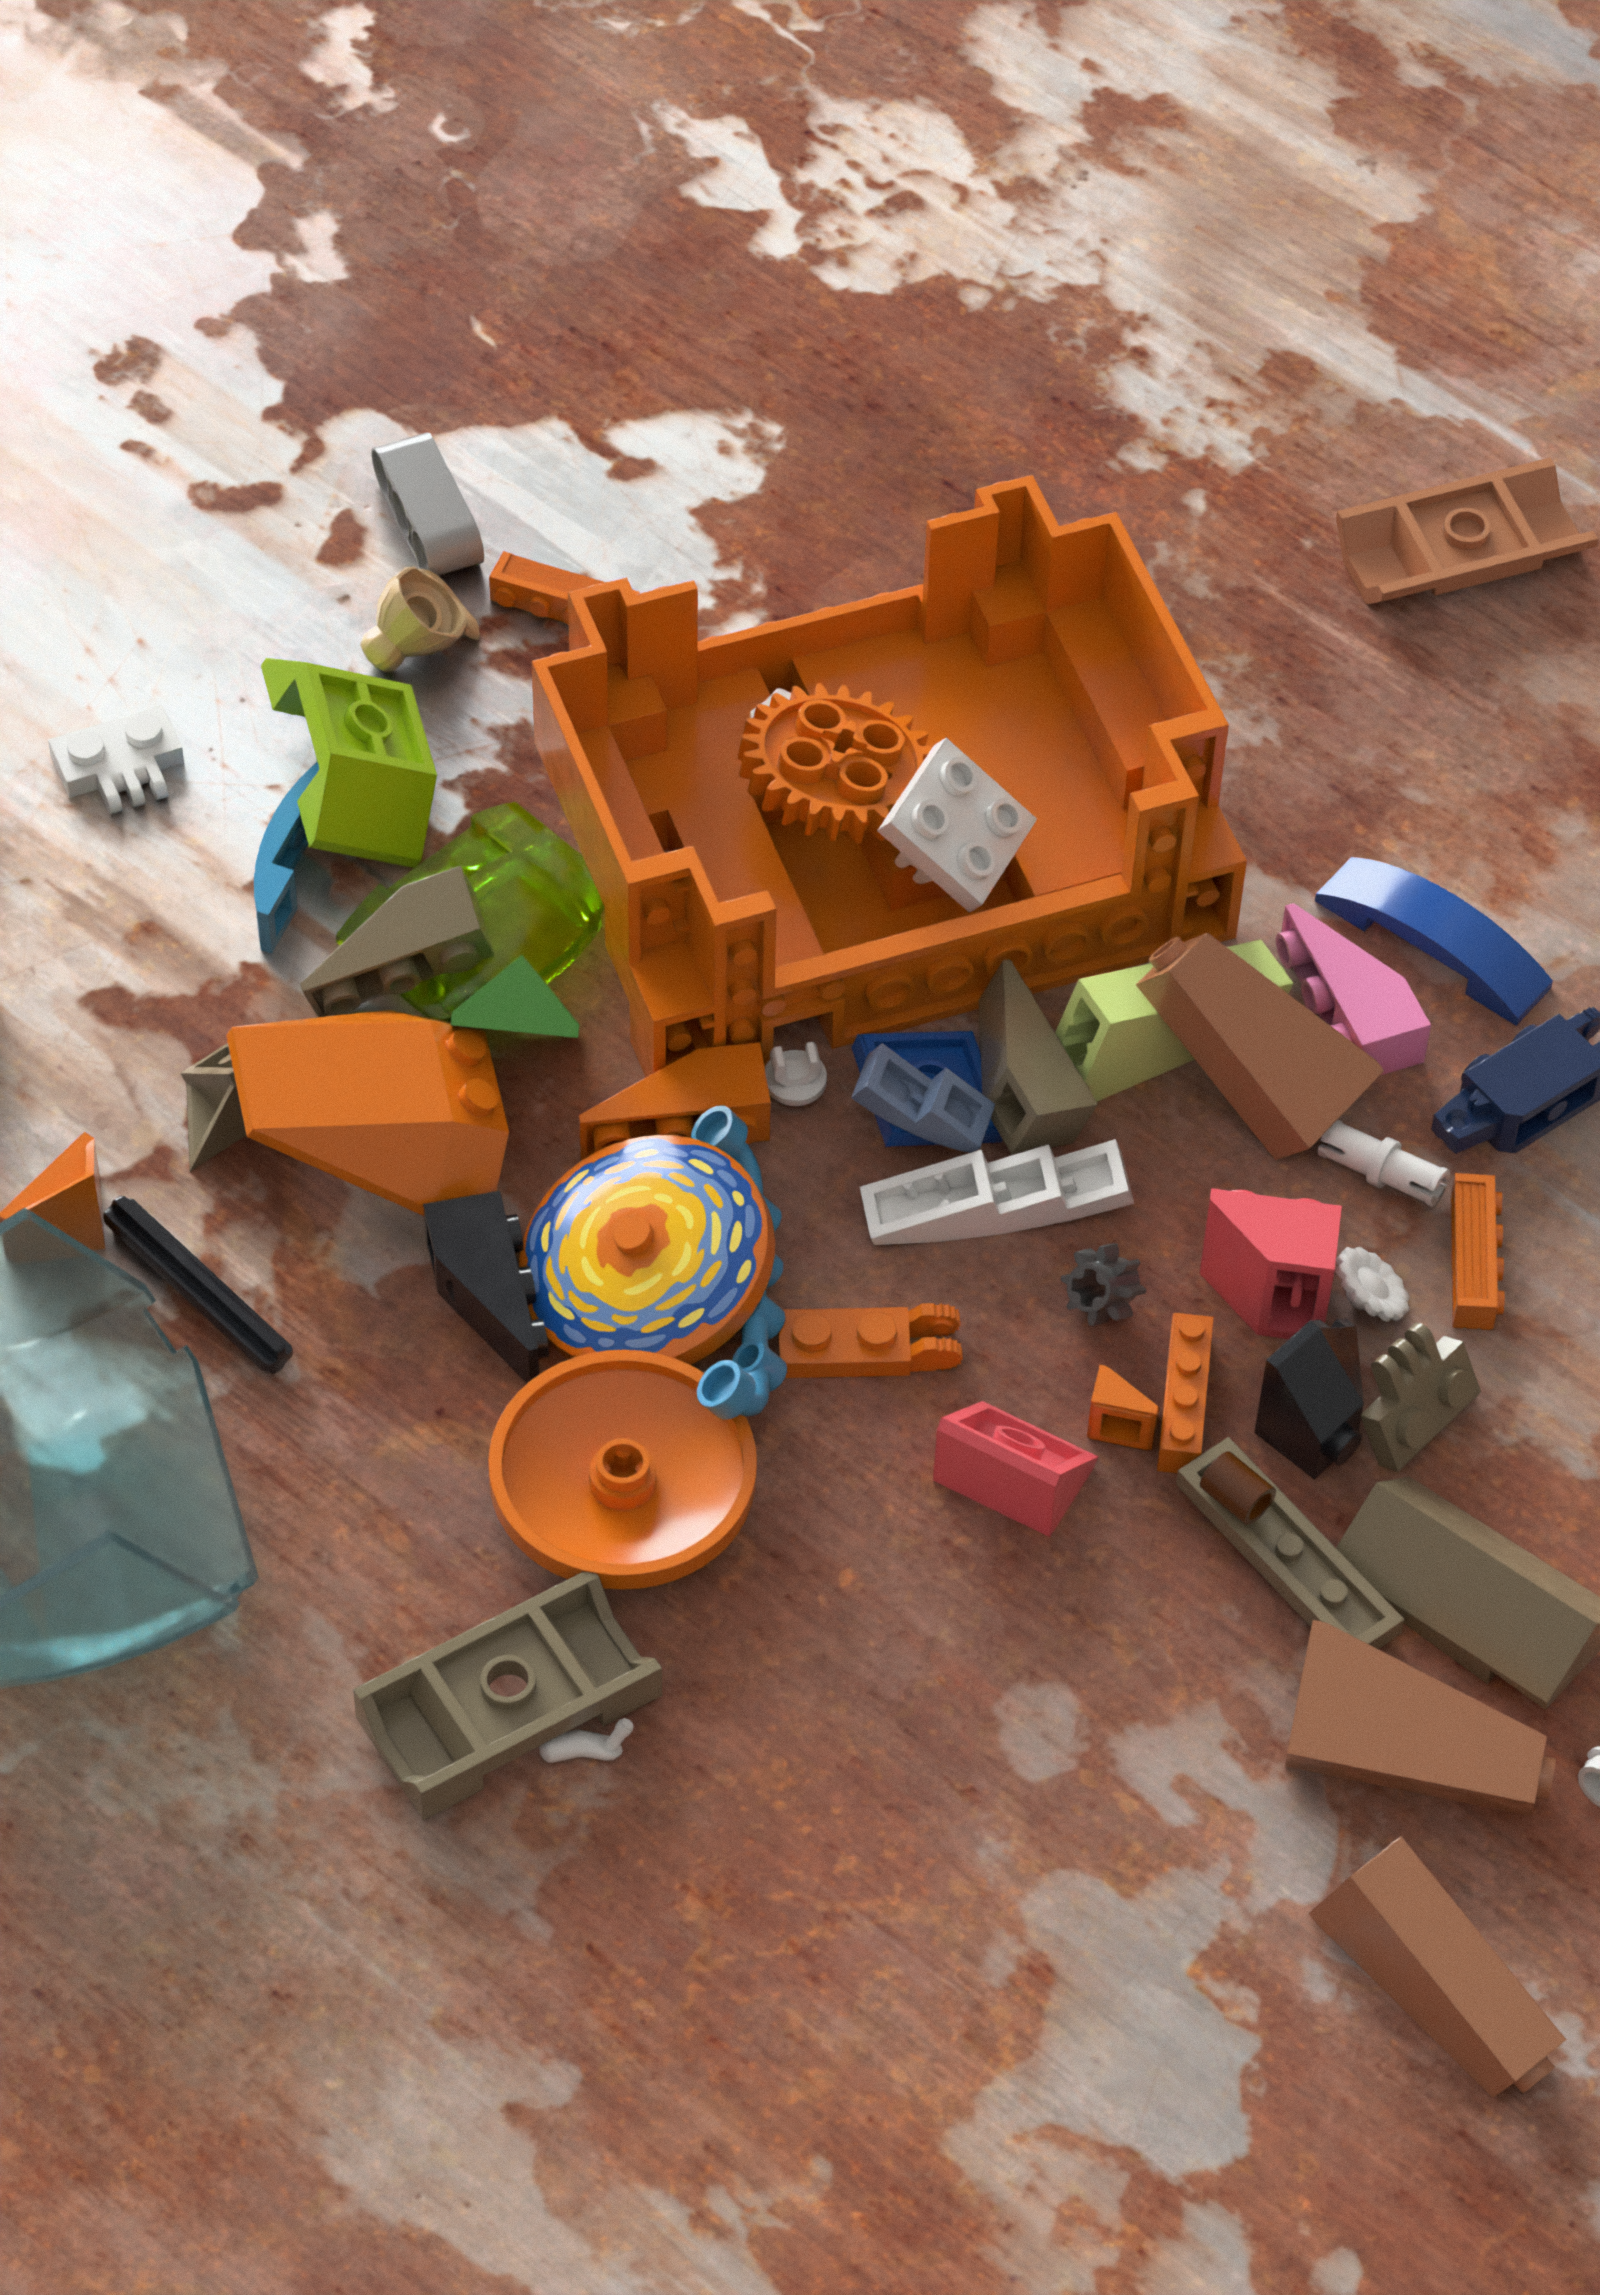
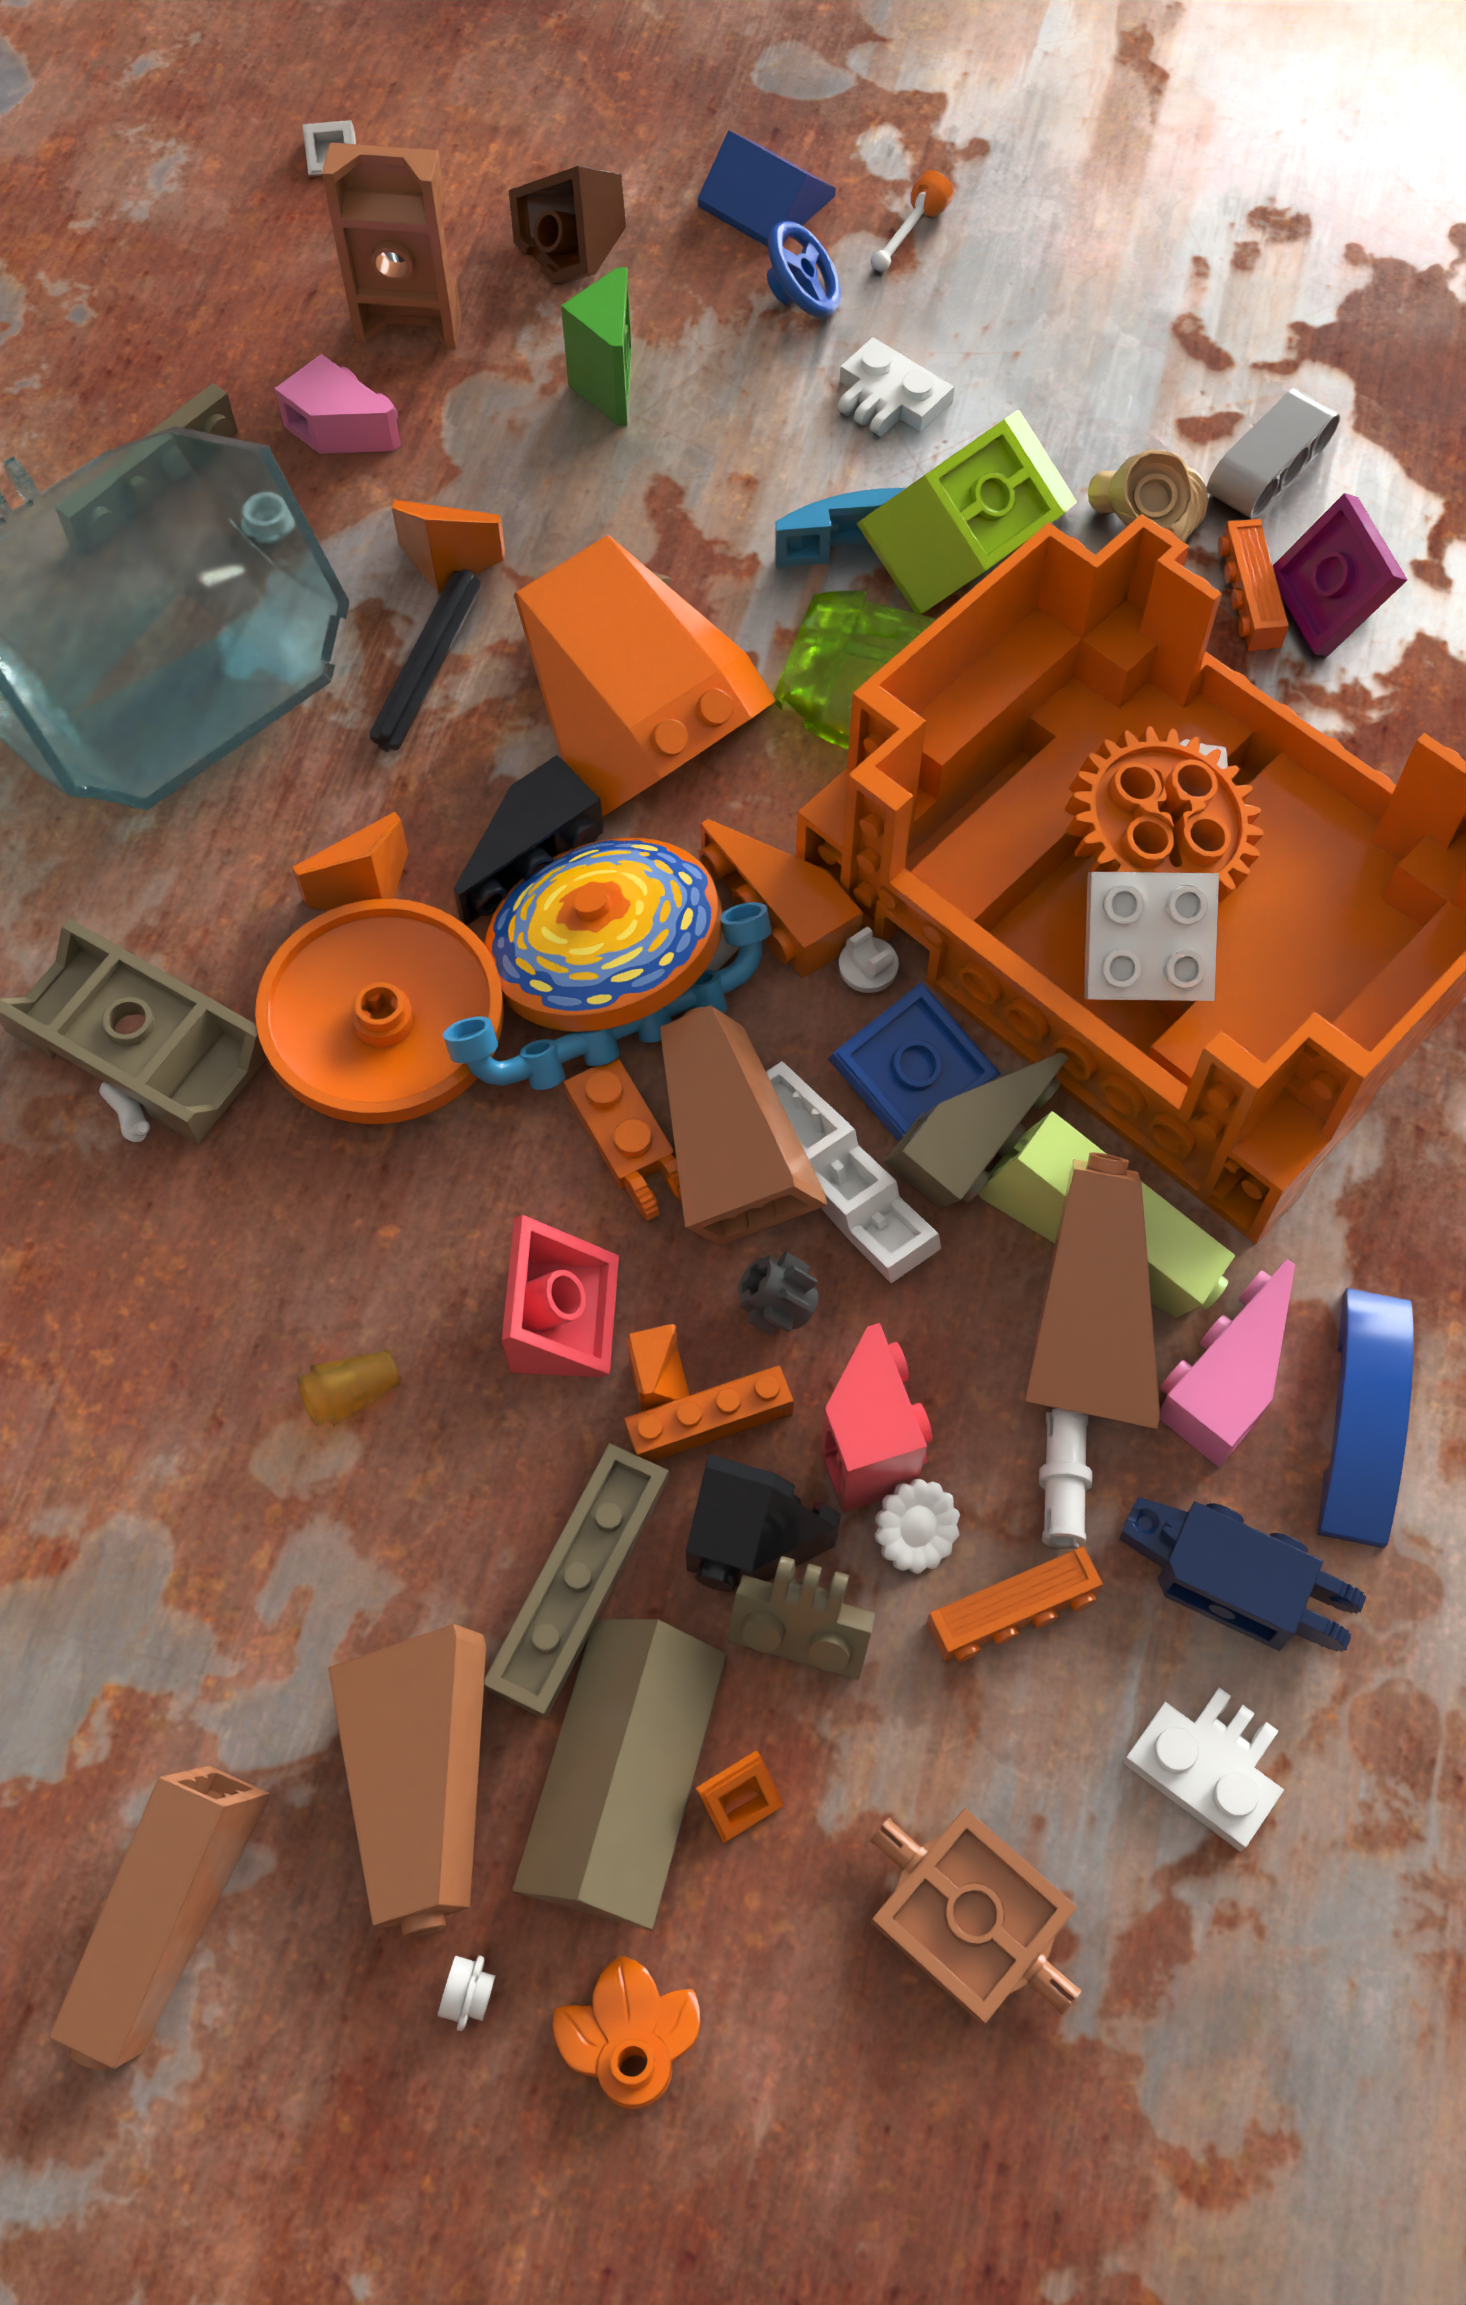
camera: 65 degrees right, 10 degrees up
dark tan slope [300,865,495,1017] -> none
bright green slope [451,954,579,1038] -> none
sand blue slope [851,1043,995,1153] -> none
reddish brown hinge [1200,1451,1276,1525] -> none
none -> orange slope [292,812,409,911]
none -> clear yellow cone [297,1349,401,1426]
none -> nougat slope [660,1005,827,1246]
none -> orange slope [696,1750,784,1843]
none -> magenta tile [1273,493,1407,657]

